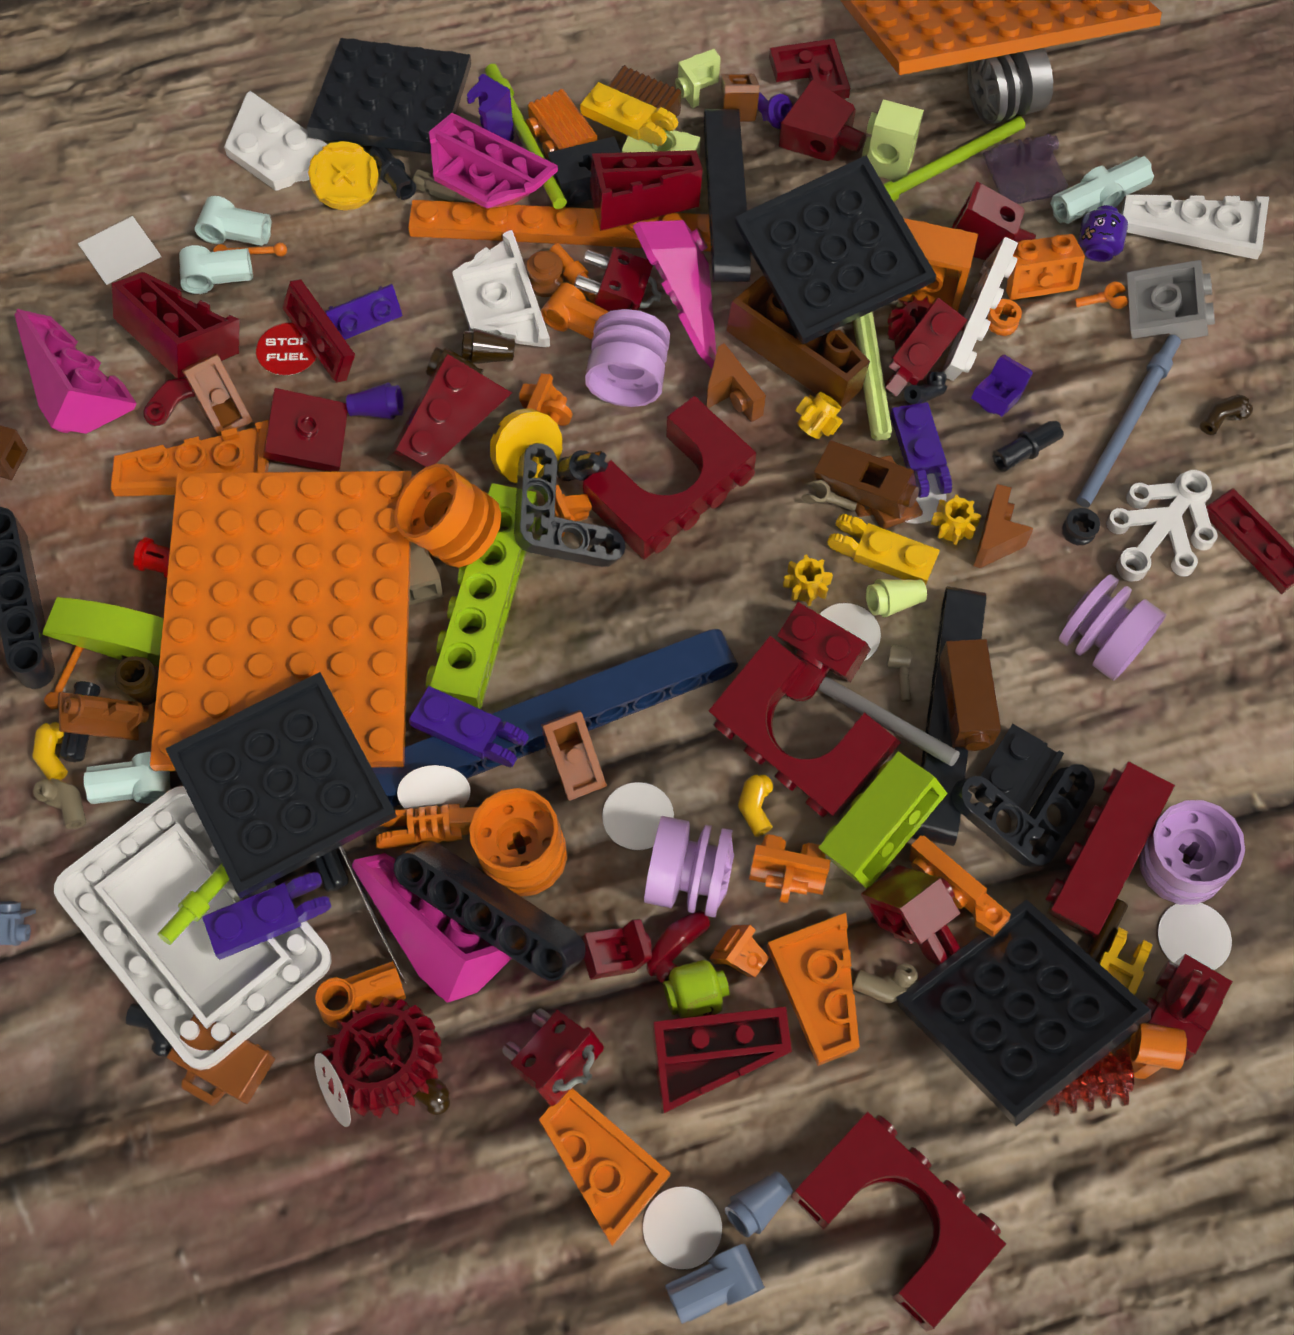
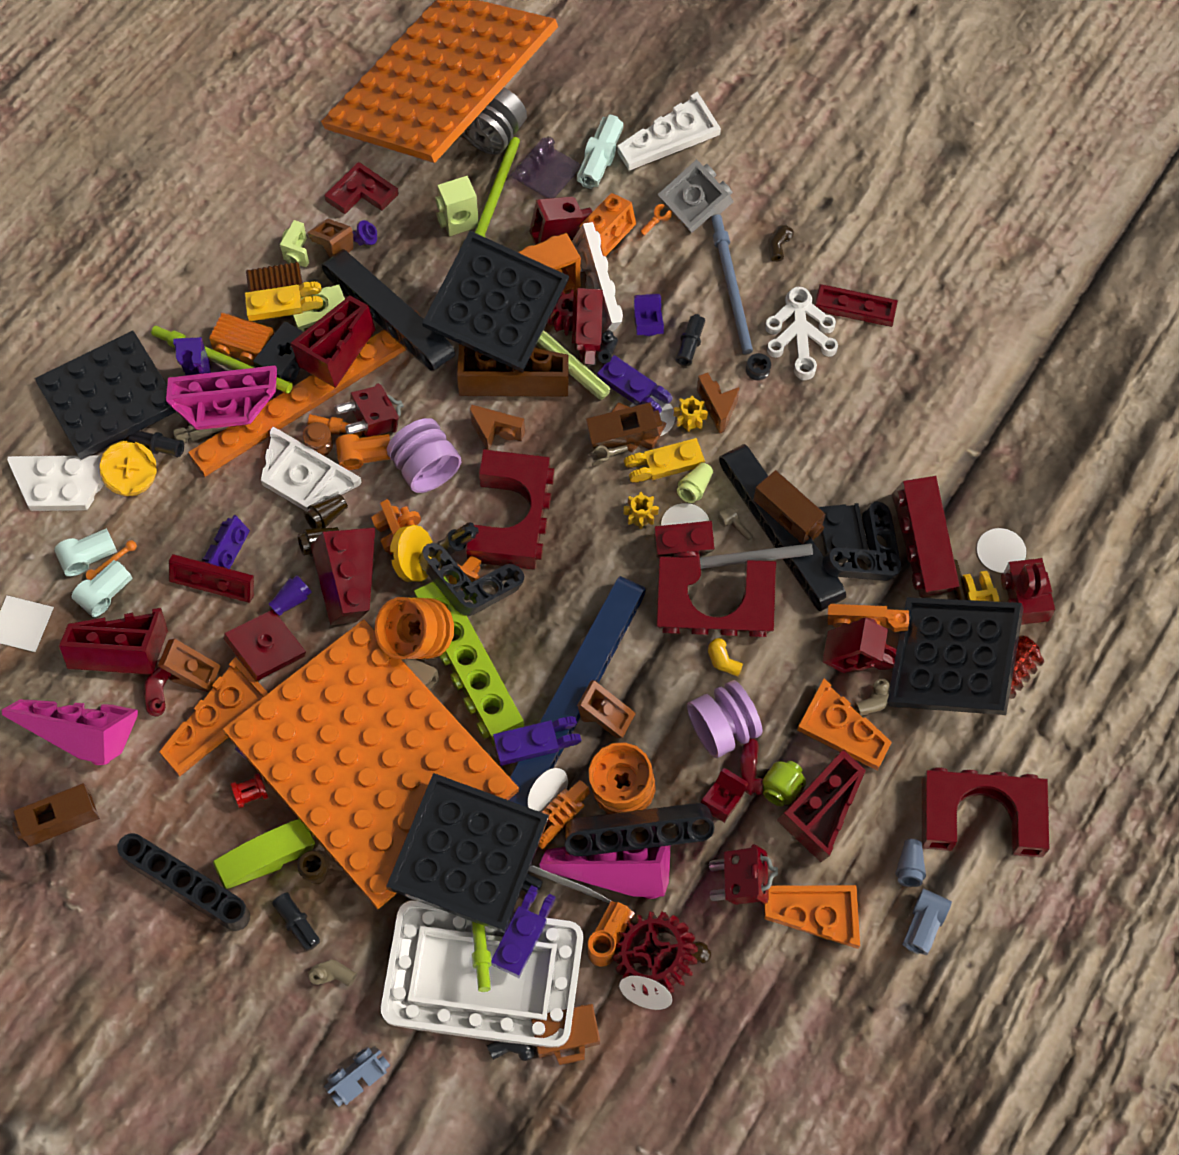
camera: 40 degrees left, 0 degrees up
yellow arm [32,722,68,780] -> none
orange hinge [44,646,85,709] -> none
dark orange hinge [58,692,149,741] -> none
light aqua piece [84,752,171,804] -> none
red sticker [256,323,317,375] -> none
white sticker [602,782,674,850] -> none
dark pink wedge [633,220,716,369] -> none
white sticker [643,1187,722,1269] -> none
orange brick [709,925,769,977] -> none
orange hips [749,834,831,903] -> none
dark red torso [779,80,866,161] -> none
yellow gear [795,392,843,439] -> none
lime brick [818,752,948,889] -> none
orange bush [987,299,1022,336] -> none
lavender wheel [1059,574,1167,681] -> none
dark purple head [1078,205,1128,262] -> none
orange piece [1120,1023,1187,1079] -> none
lavender wheel [1139,800,1245,905] -> none

